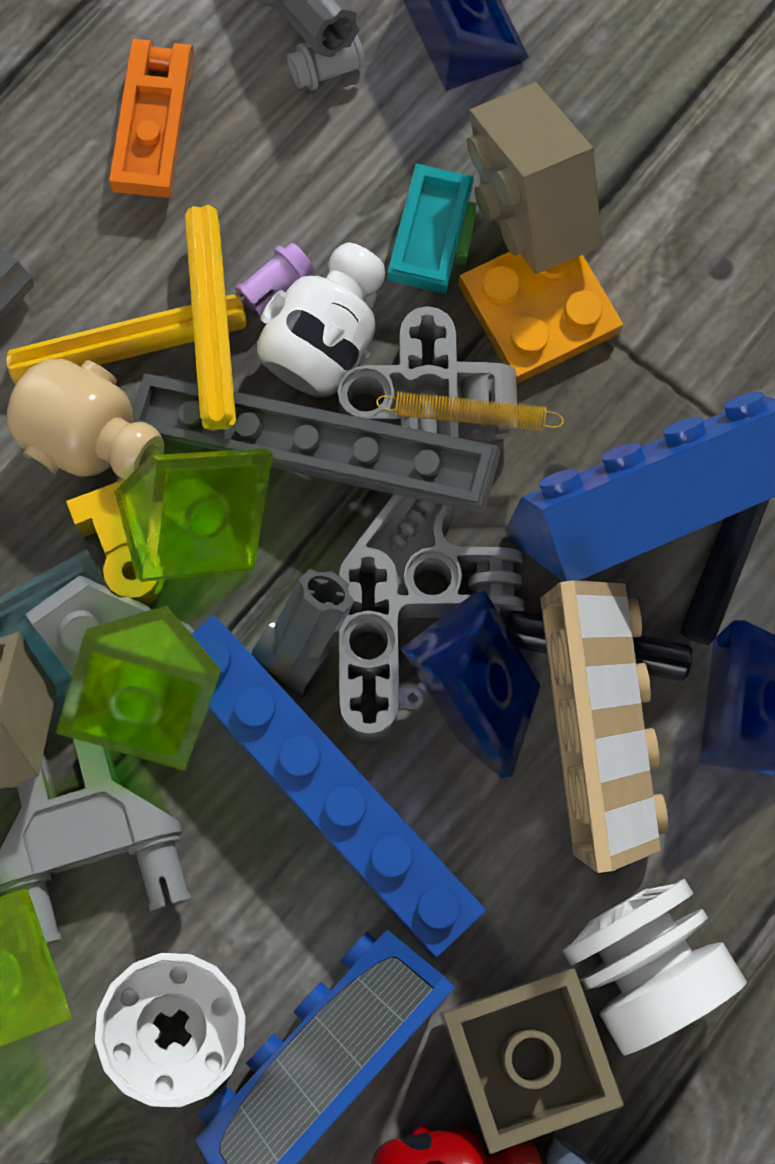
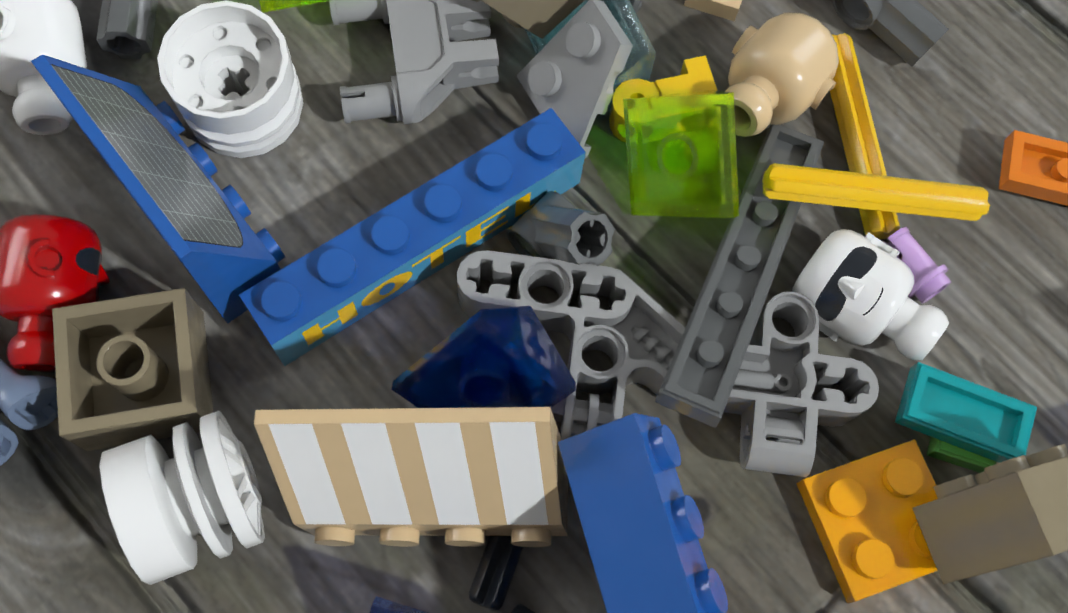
camera: 95 degrees right, 5 degrees down
clear neon green slope [56,606,221,771] -> none
yellow piece [376,391,564,431] -> none

